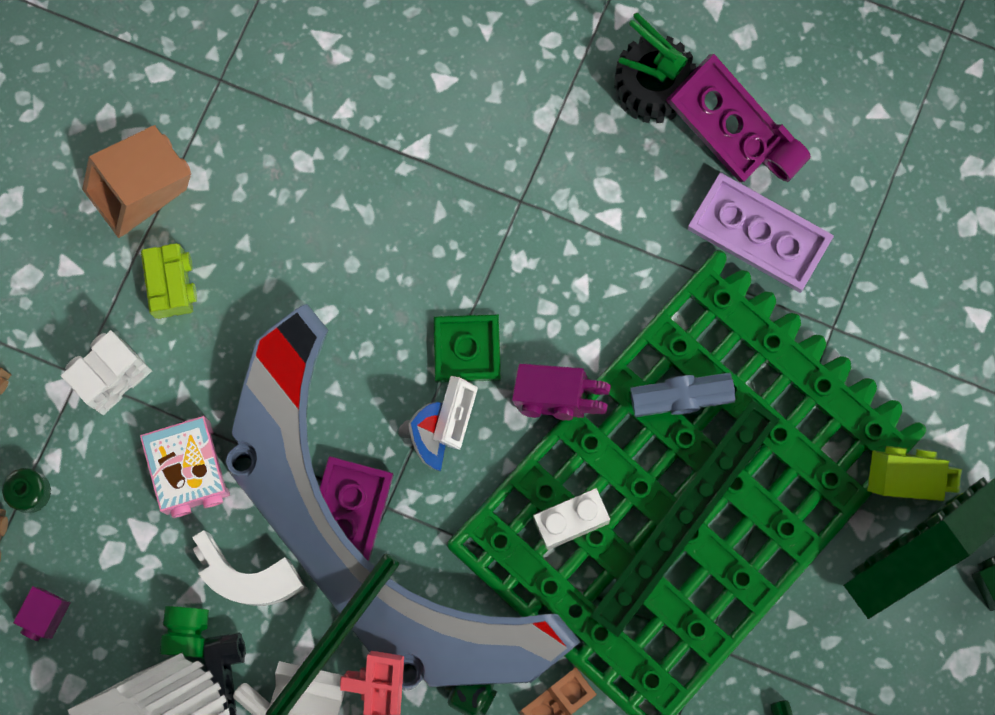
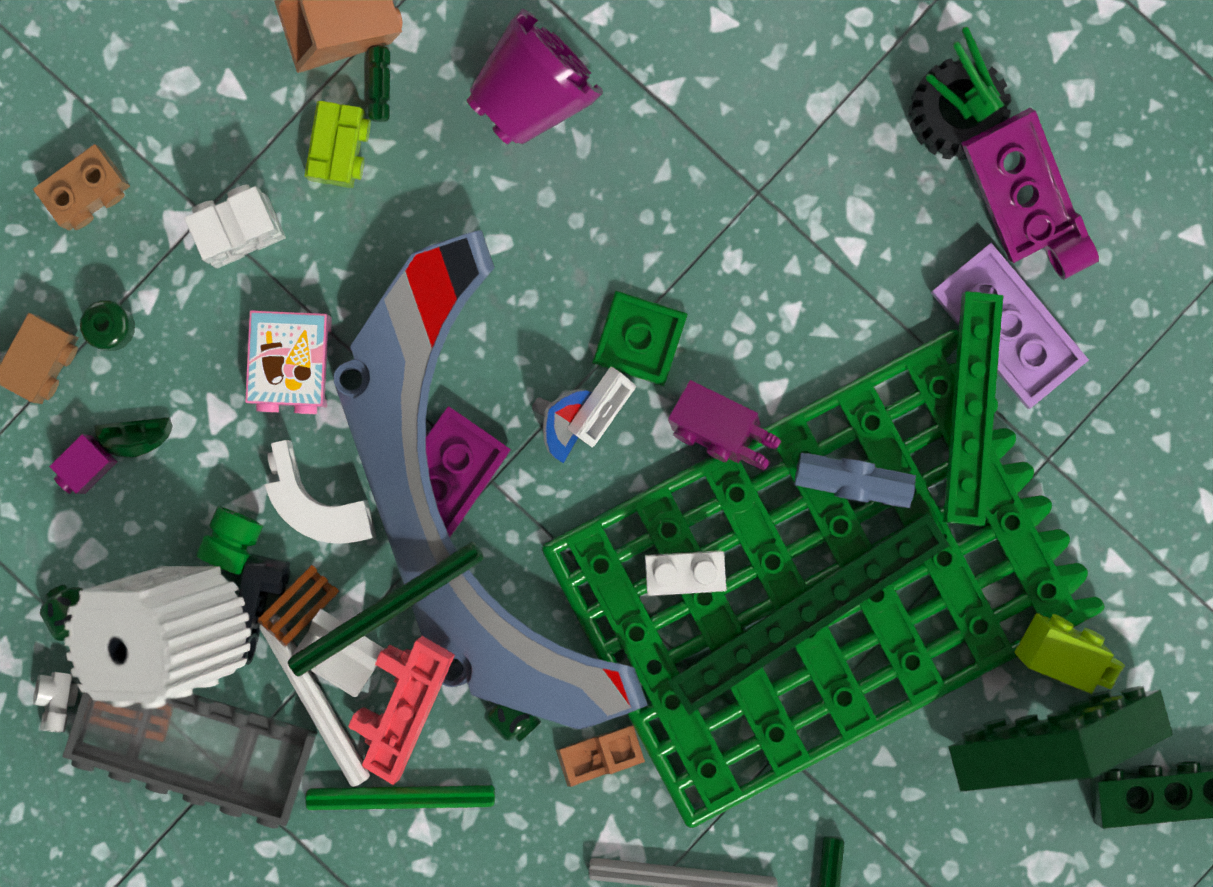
camera: 15 degrees right, 10 degrees up
none -> dark green plate [94,417,173,457]
none -> dark orange tile [258,565,339,647]
none -> dark green axle [368,46,390,122]
none -> magenta cone [466,9,603,144]
none -> green plate [943,291,1003,526]

